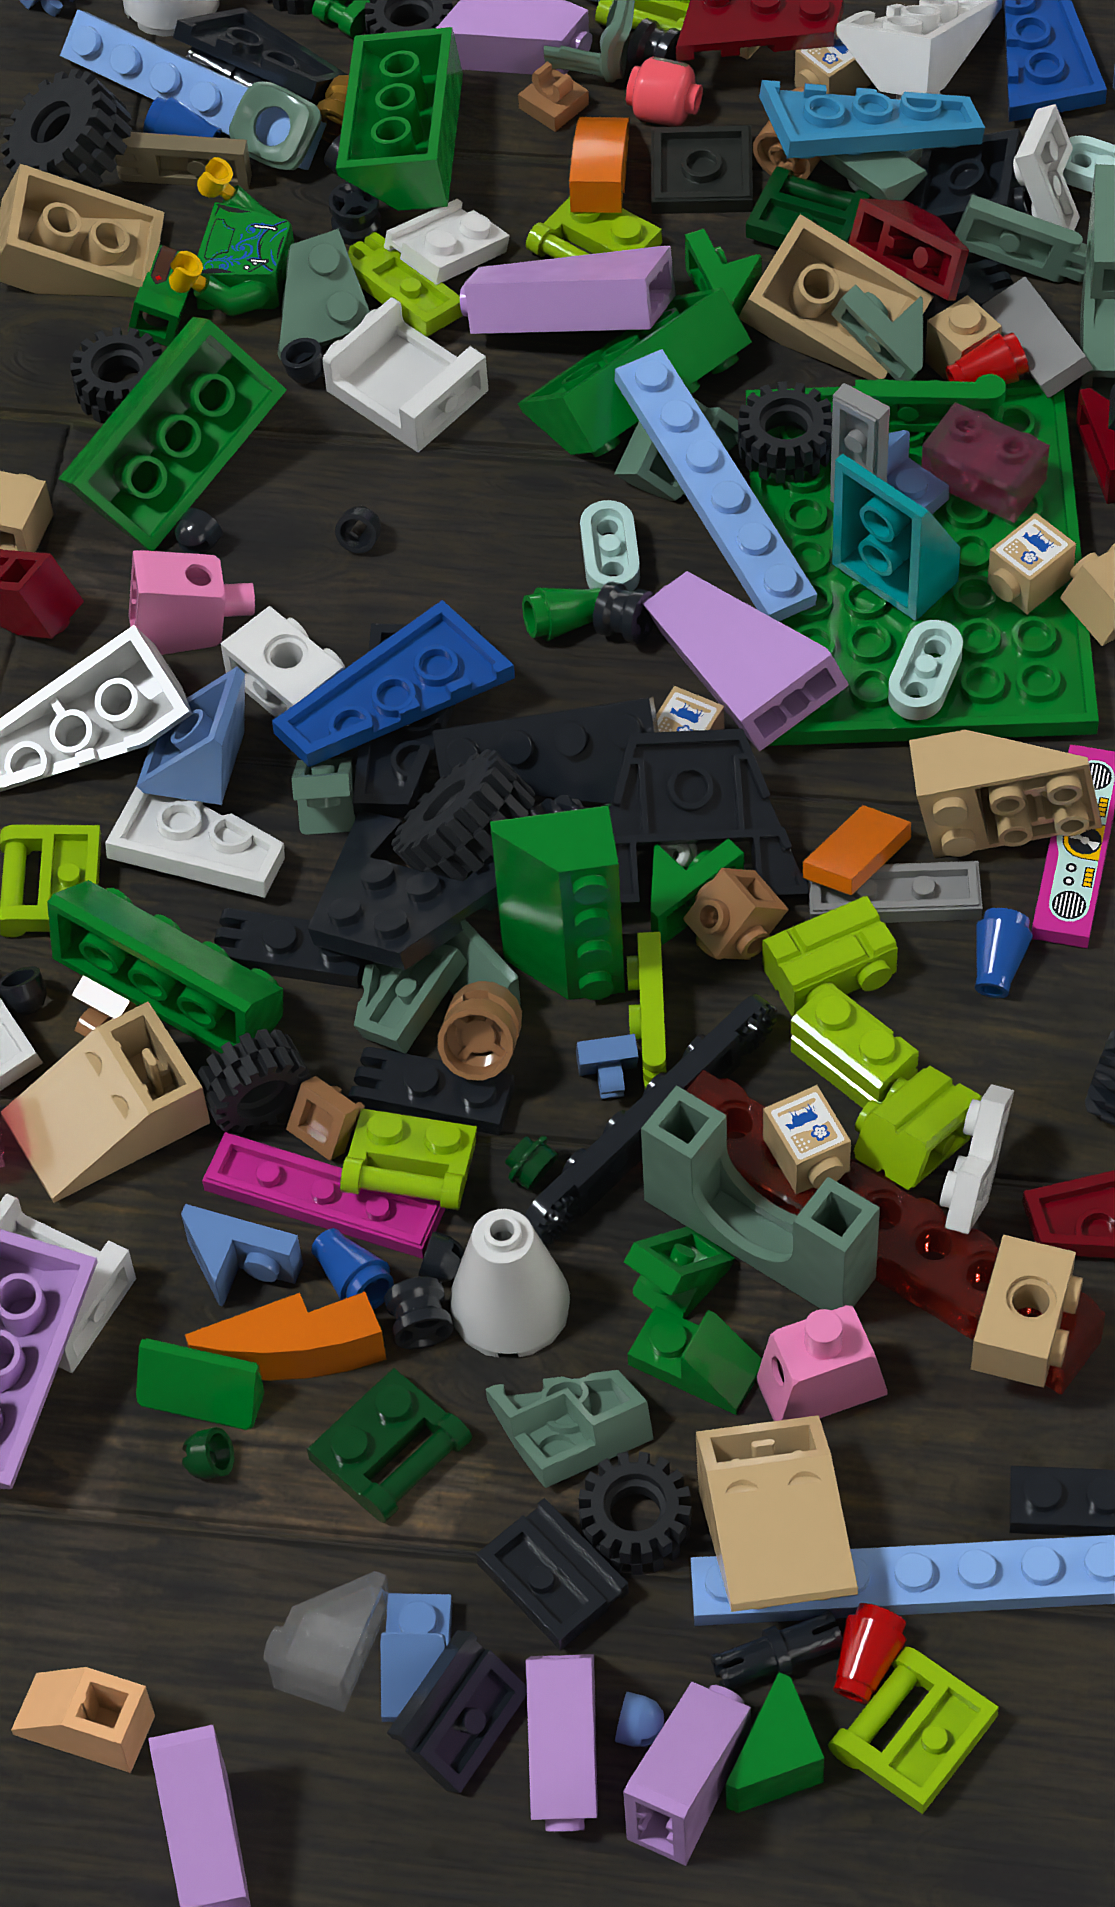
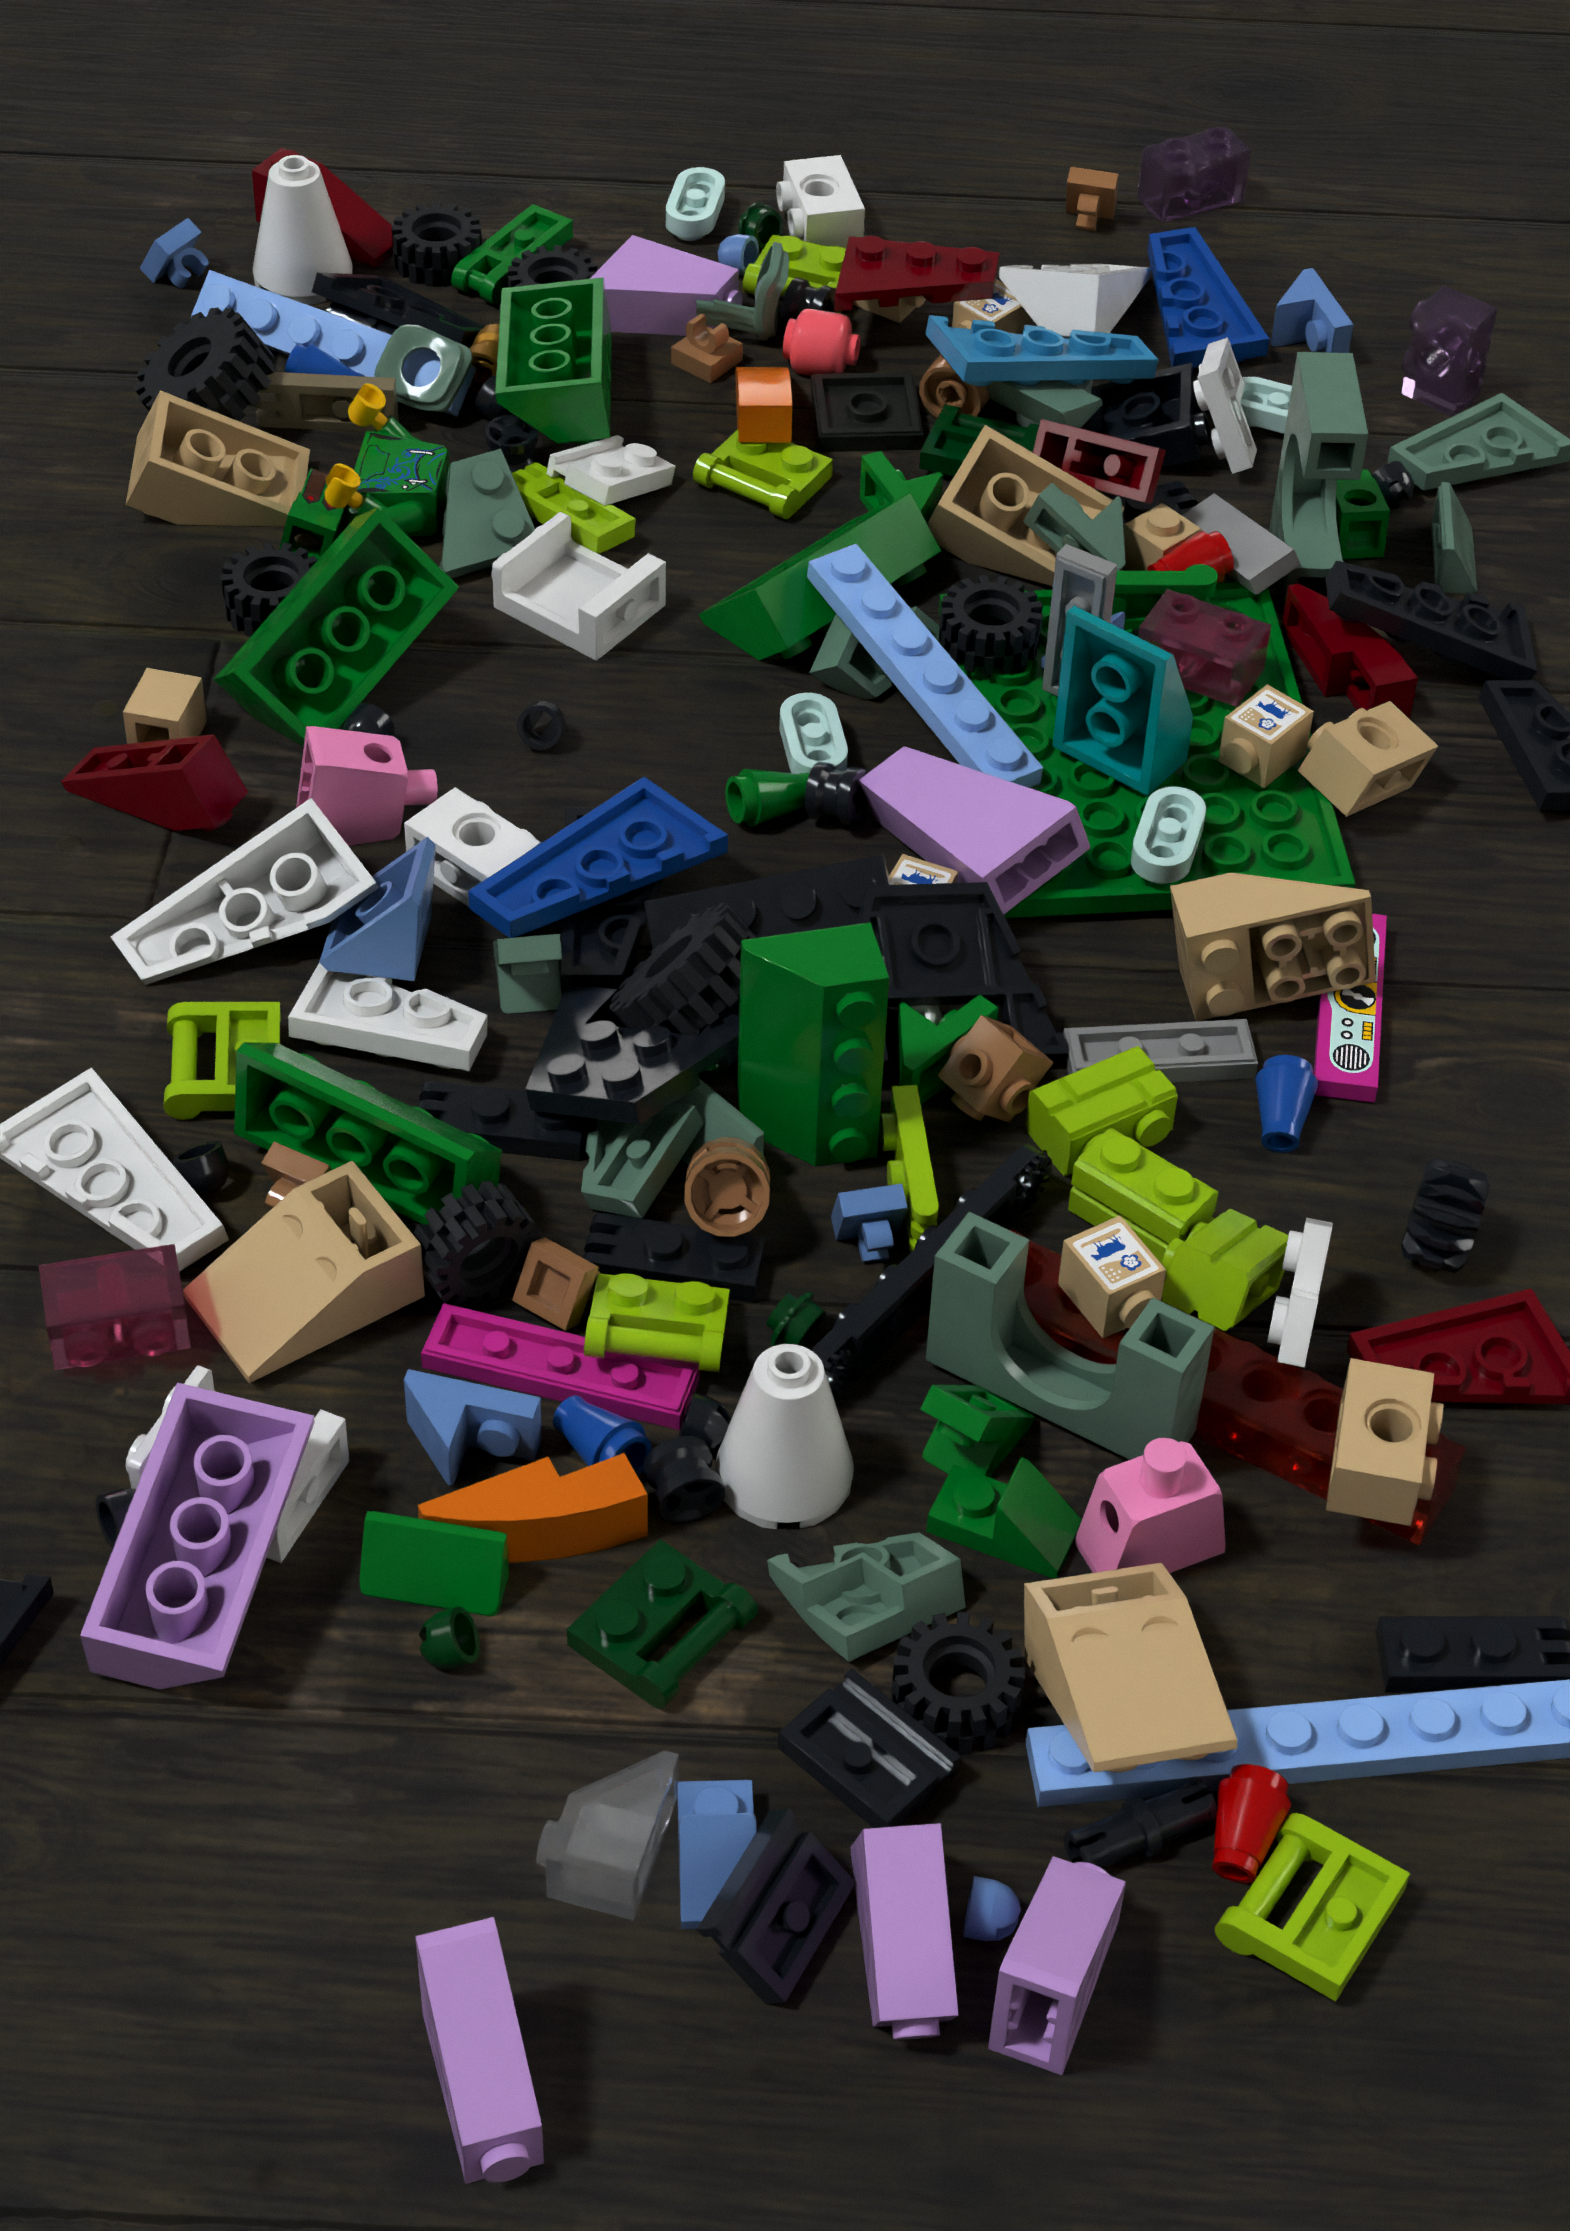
camera: 10 degrees left, 10 degrees down
light nougat slope [11,1667,155,1773] -> none
black hinge [281,338,324,384] -> none
lavender slope [460,246,676,334] -> none
green slope [726,1672,824,1813] -> none
orange tile [803,805,911,895] -> none
sand green hinge [955,195,1087,282] -> none

